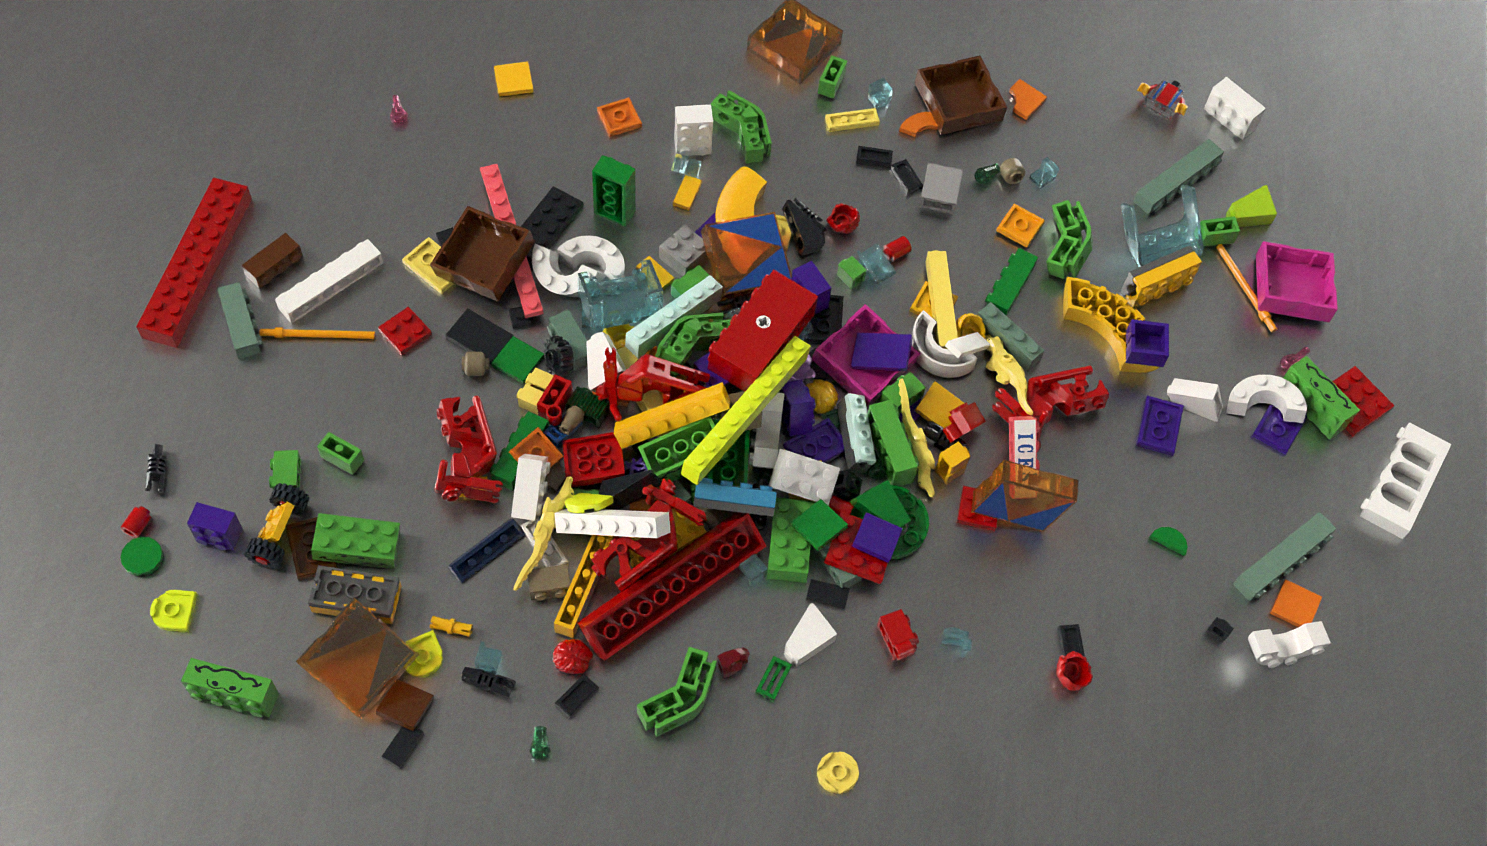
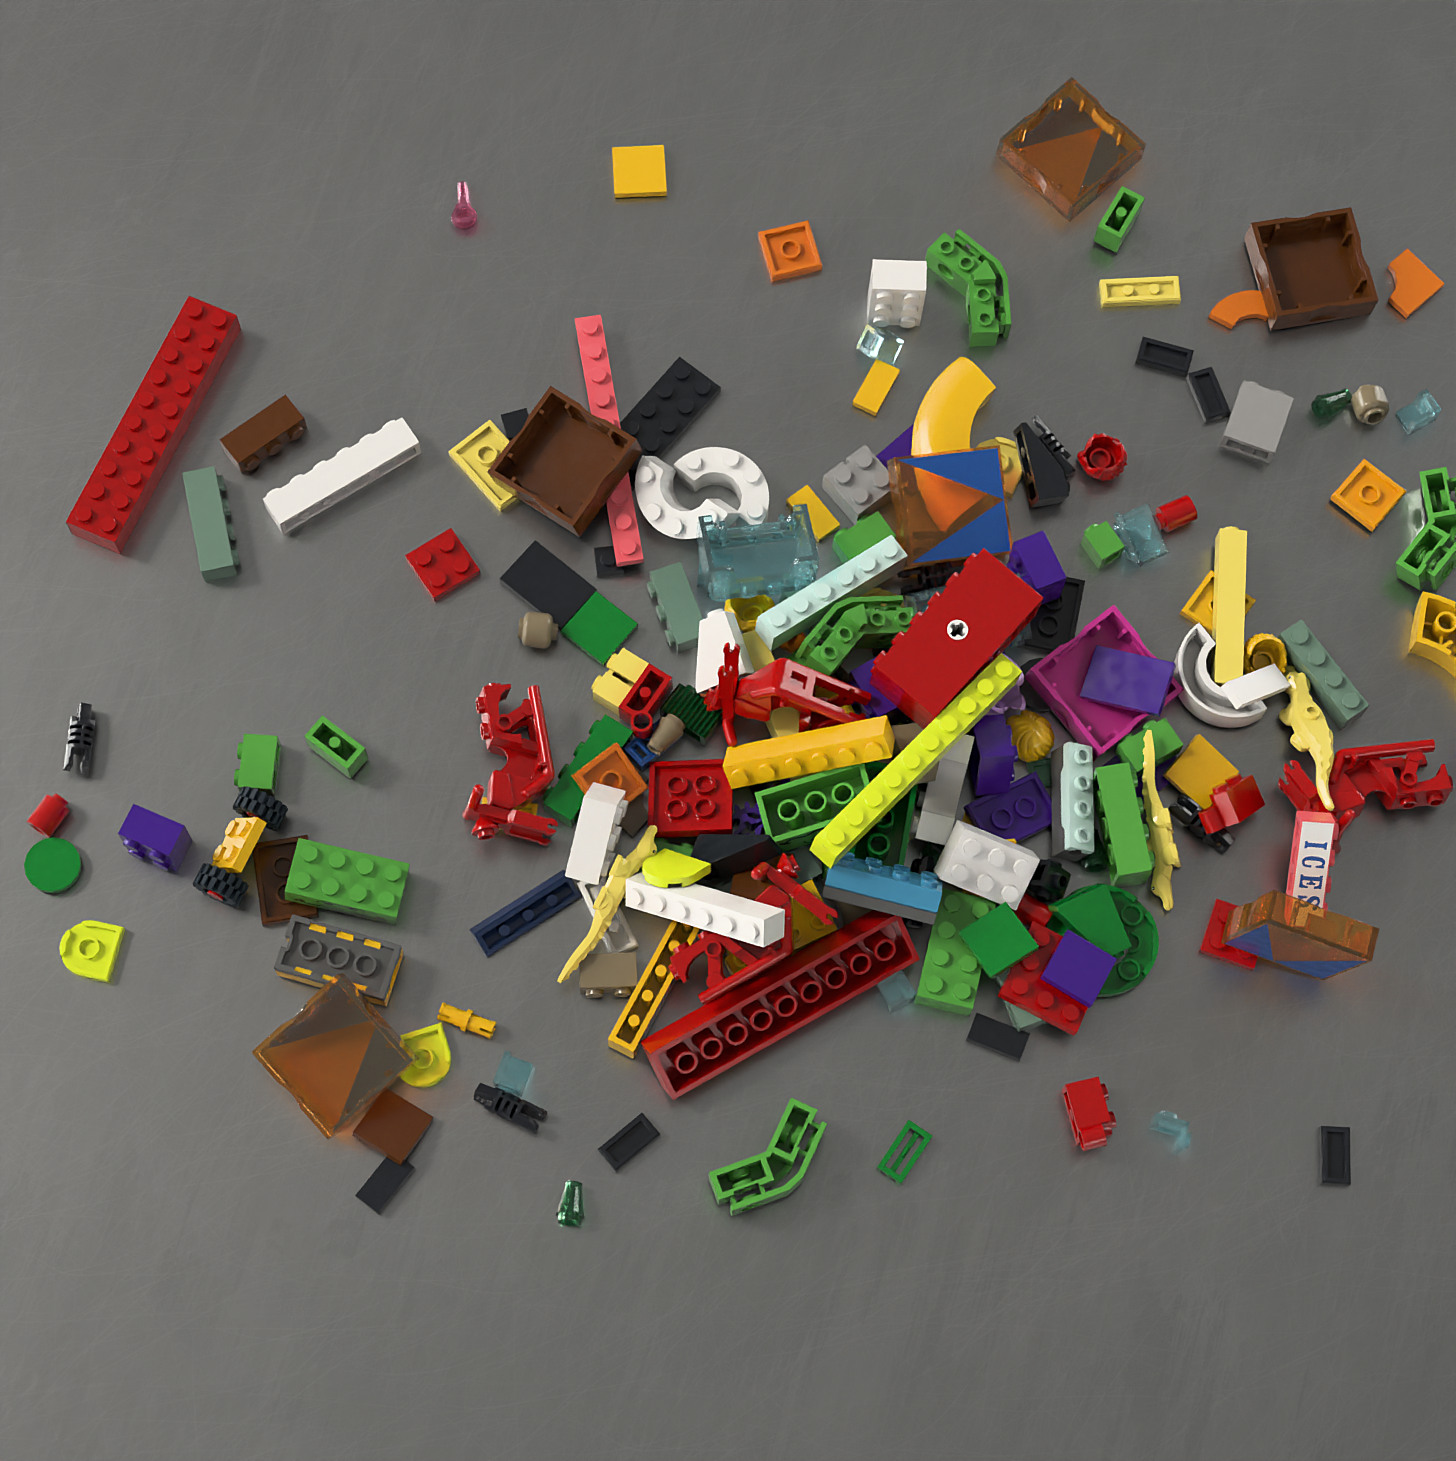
camera: 10 degrees right, 10 degrees up
bright green brick [181,658,279,717] -> none
light orange bar [259,327,375,339] -> none
black gear [543,336,574,377] -> none
red hair [553,639,593,674] -> none
green brick [592,155,636,227] -> none
dark red rock [716,647,750,678] -> none
white slope [784,603,837,667] -> none
light yellow tile [817,751,859,794] -> none
clear light blue panel [867,78,893,109] -> none
yellow piece [935,441,970,485] -> none
green brick [985,248,1038,316] -> none
red hair [1056,651,1093,691] -> none

